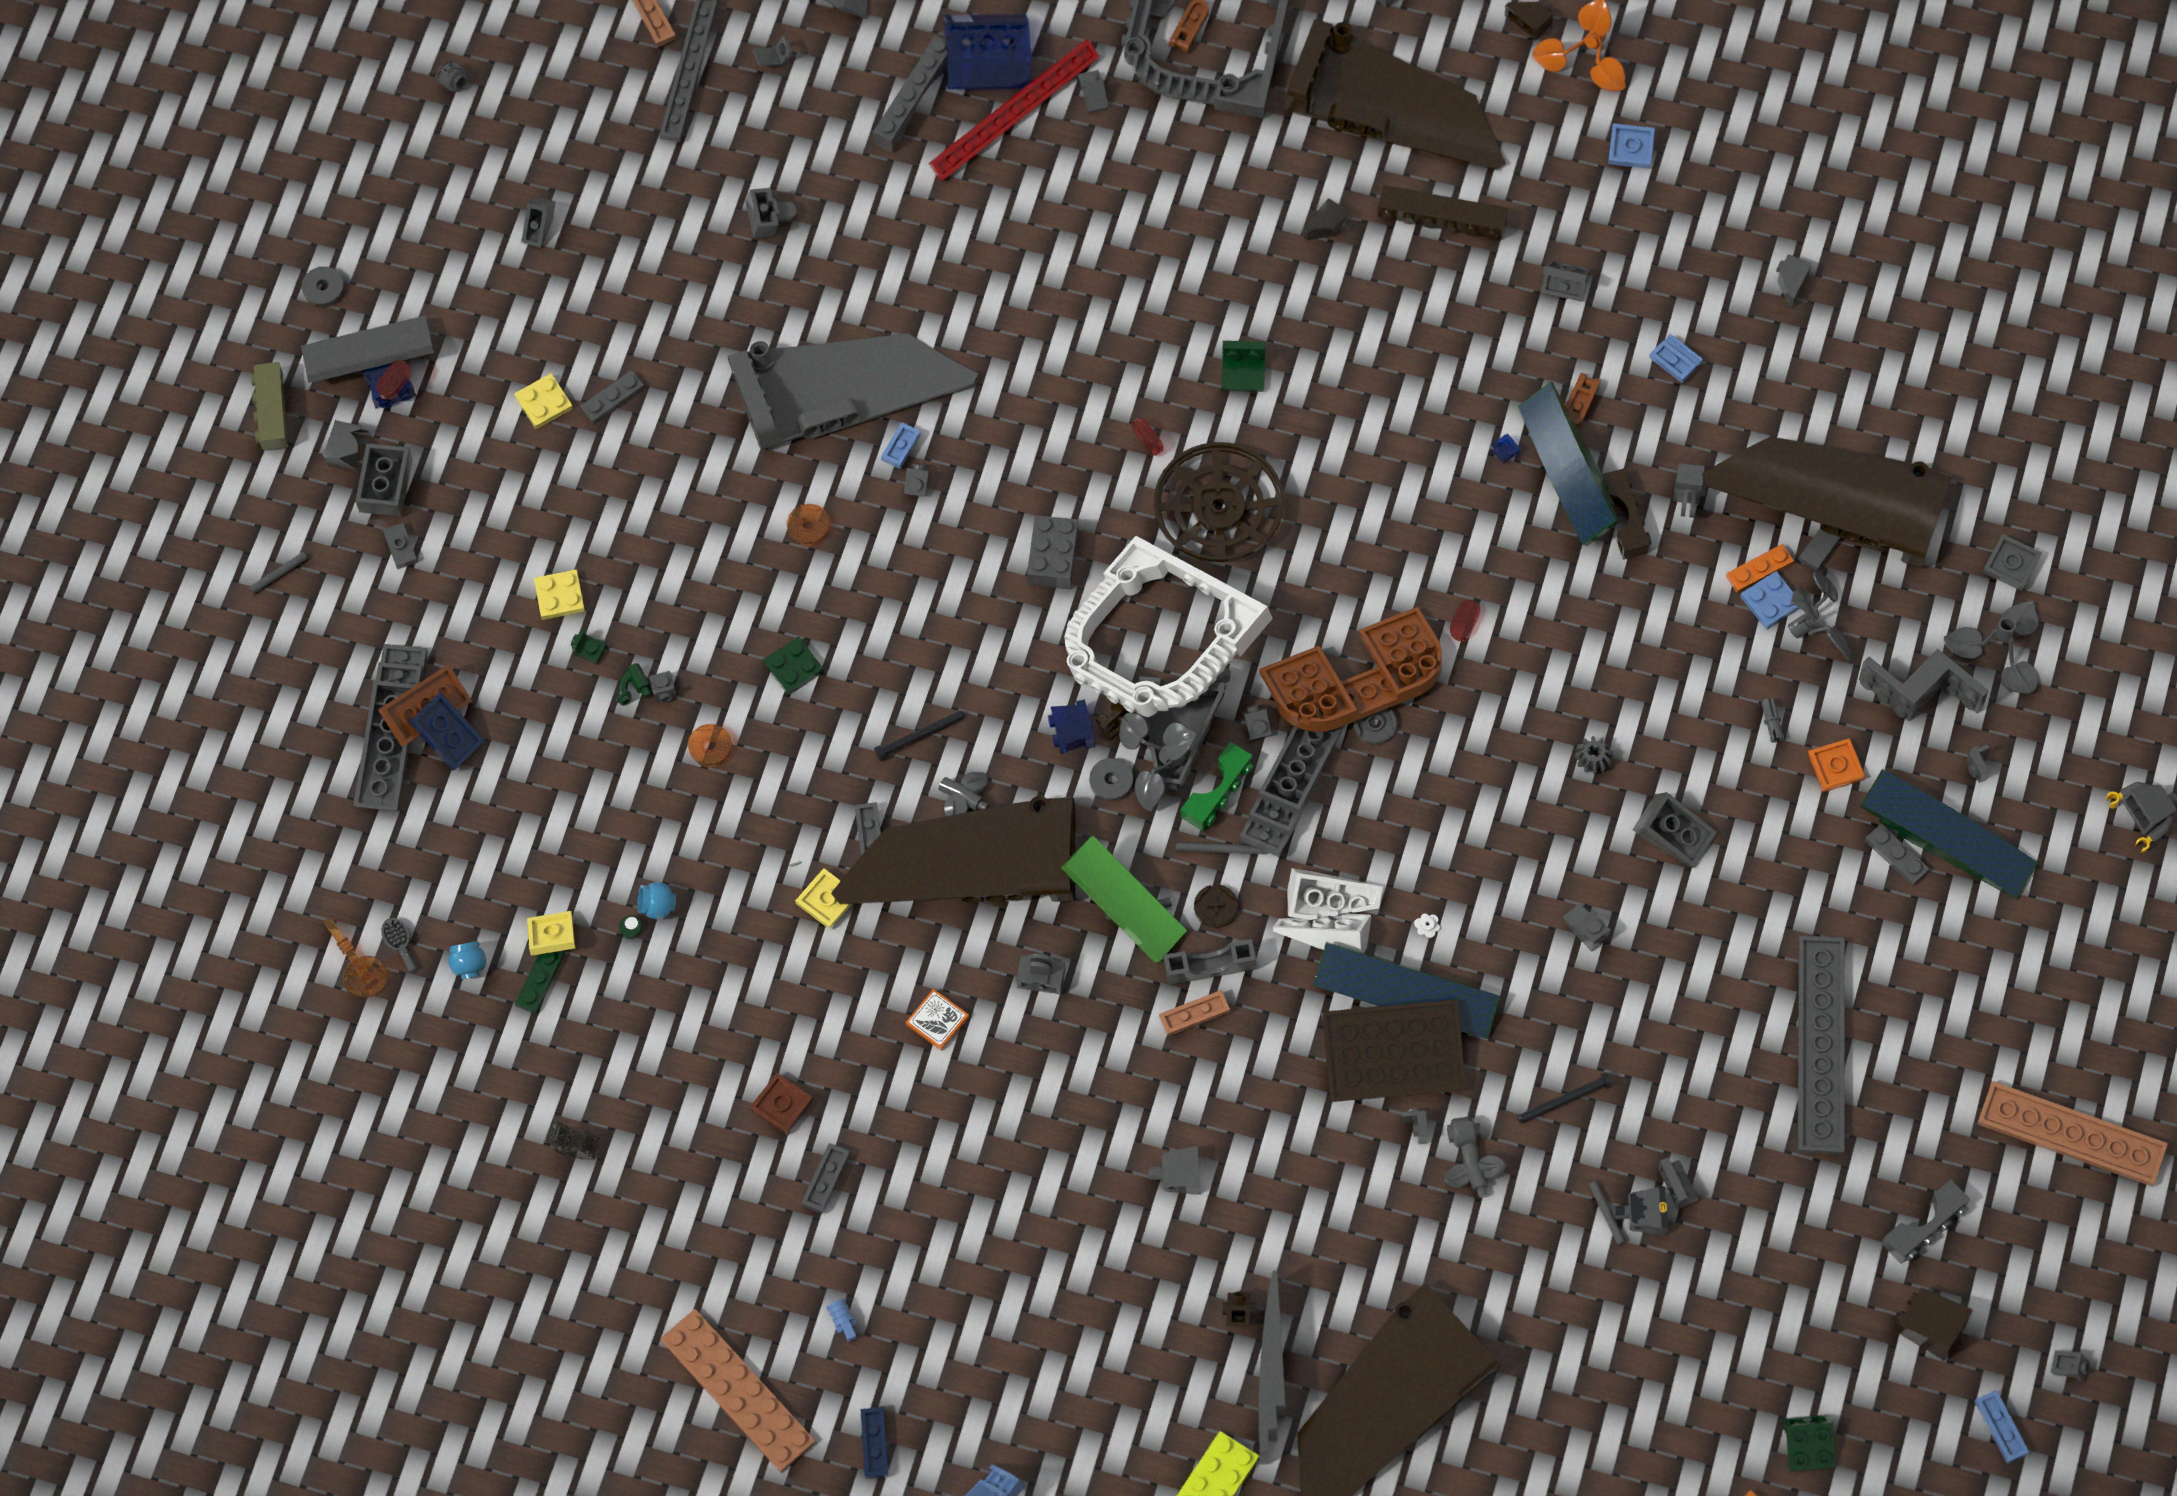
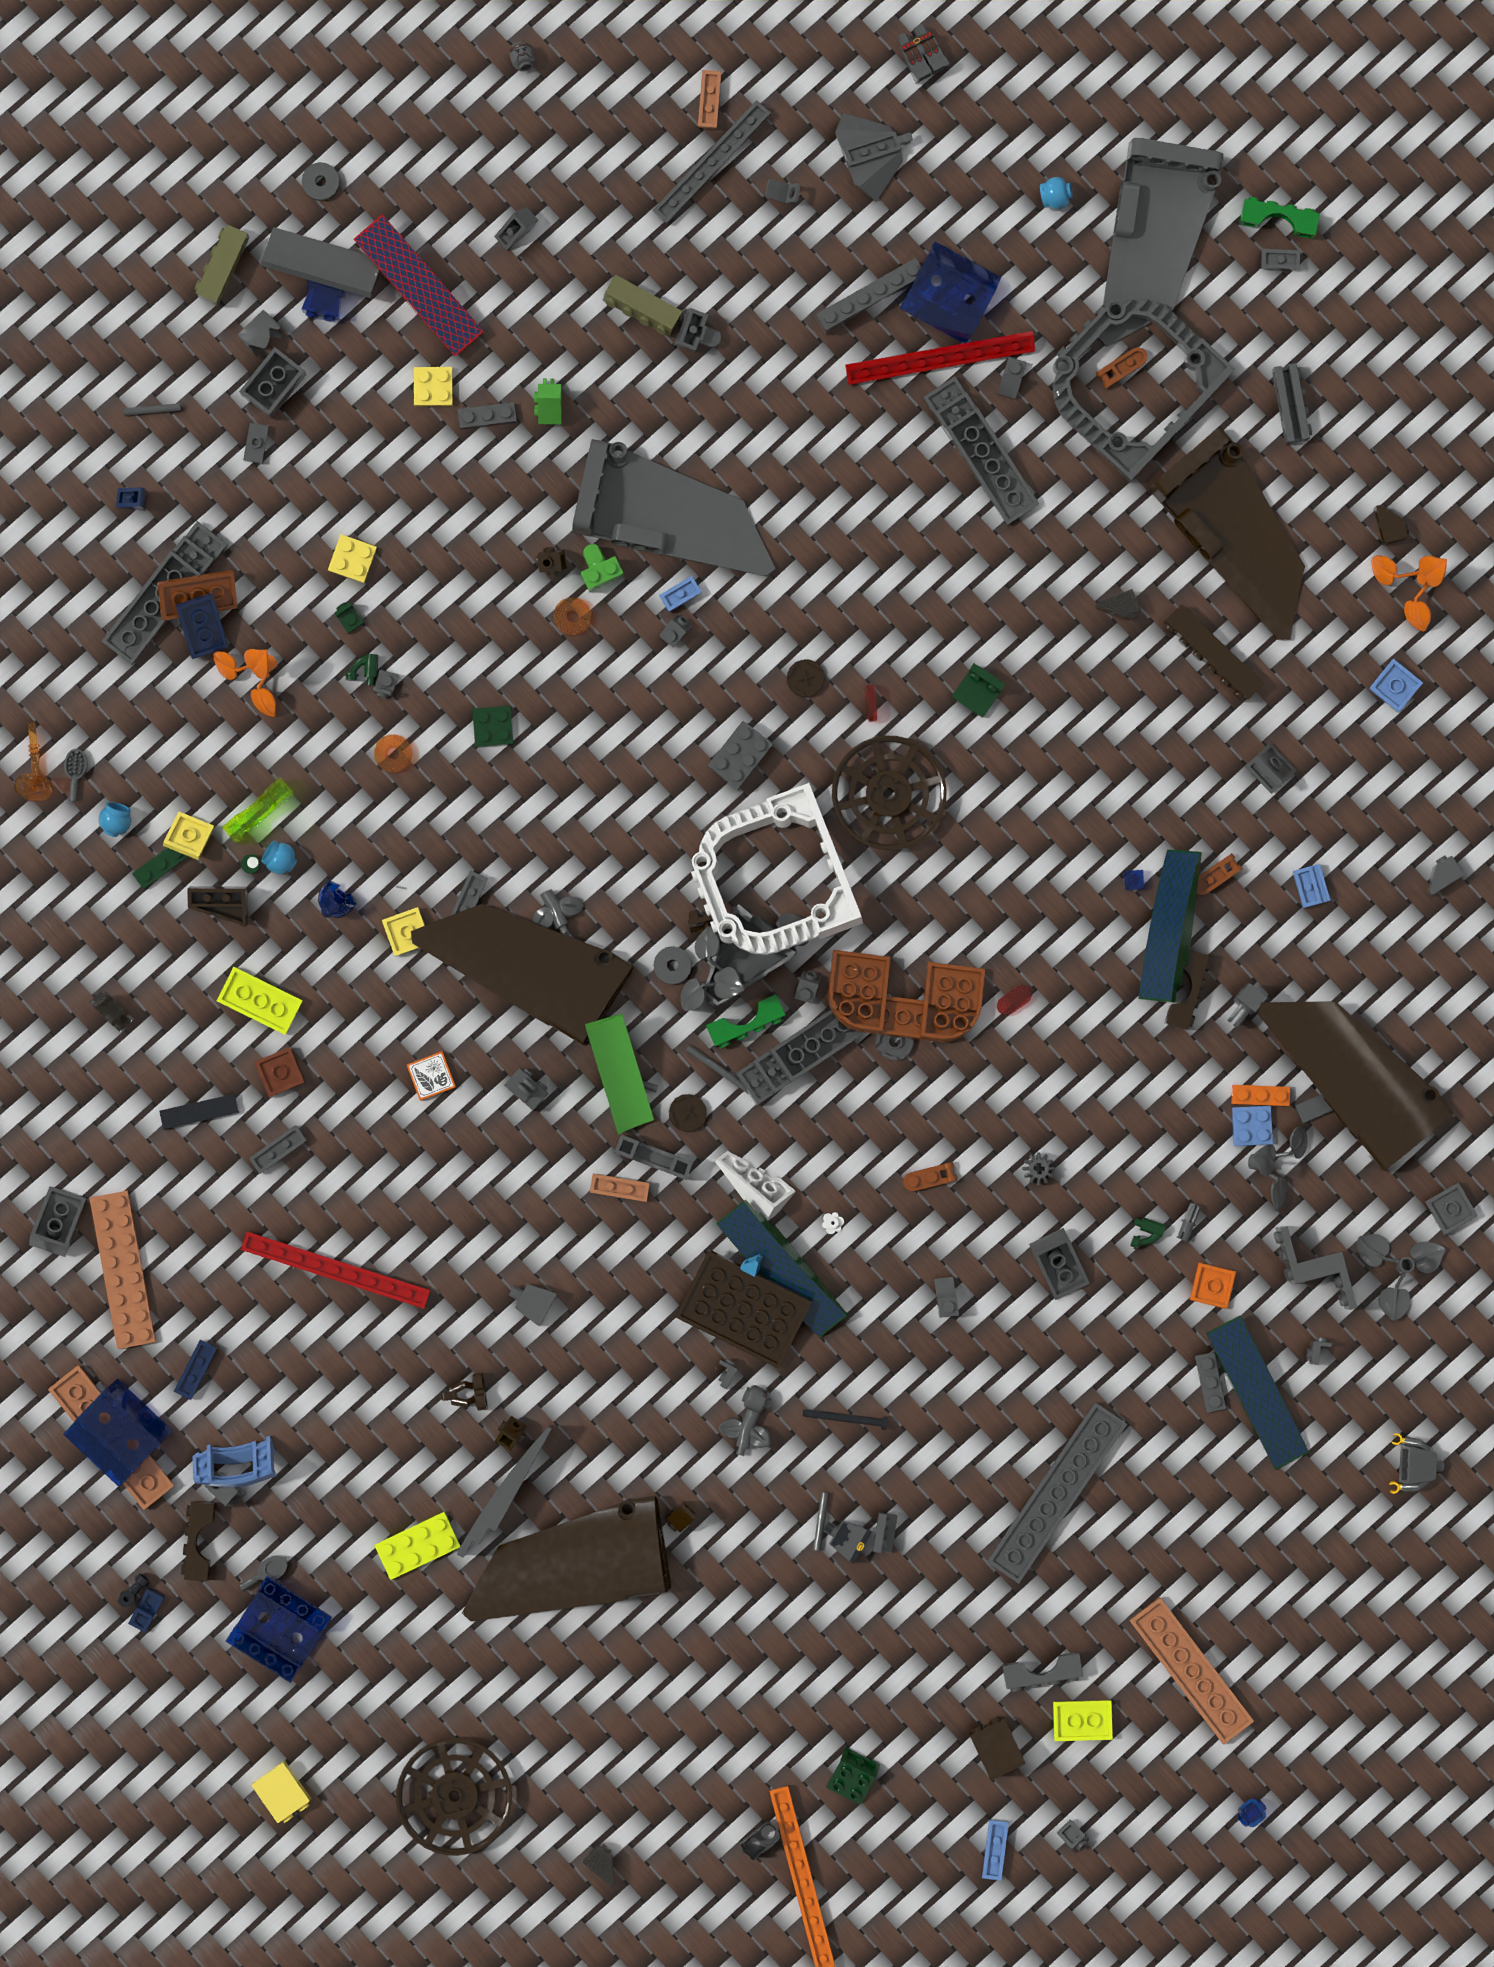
camera: 20 degrees right, 20 degrees up
clear red tile [376,361,411,399] -> none
medium blue hinge [827,1299,857,1342] -> none
black bar [874,711,965,761] -> none
clear blue hips [1047,699,1095,754] -> none
white wedge [1287,868,1383,920] -> none
none -> dark grey slope [29,1186,86,1257]
none -> dark blue slope [116,487,148,511]
none -> black tile [159,1094,239,1130]
none -> dark brown wedge [187,886,248,927]
none -> orange plant [213,649,277,717]
none -> neon yellow plate [217,967,303,1035]
none -> clear neon green arch [222,777,295,844]
none -> red plate [241,1231,430,1309]
none -> clear blue cylinder [318,881,357,918]
none -> dark blue slope [353,214,483,357]
none -> dark brown piece [441,1372,488,1411]
none -> bright green brick [534,378,562,424]
none -> dark brown brick [536,547,567,575]
none -> bright green brick [580,544,624,592]
none -> olive brick [602,275,682,337]
none -> dark brown slope [667,1501,697,1532]
none -> dark azure slope [740,1254,763,1277]
none -> dark brown tile [787,659,824,698]
none -> dark orange plate [903,1162,958,1191]
none -> dark grey slope [922,377,1039,525]
none -> neon yellow plate [1053,1700,1113,1741]
none -> dark green plant [1130,1218,1166,1249]

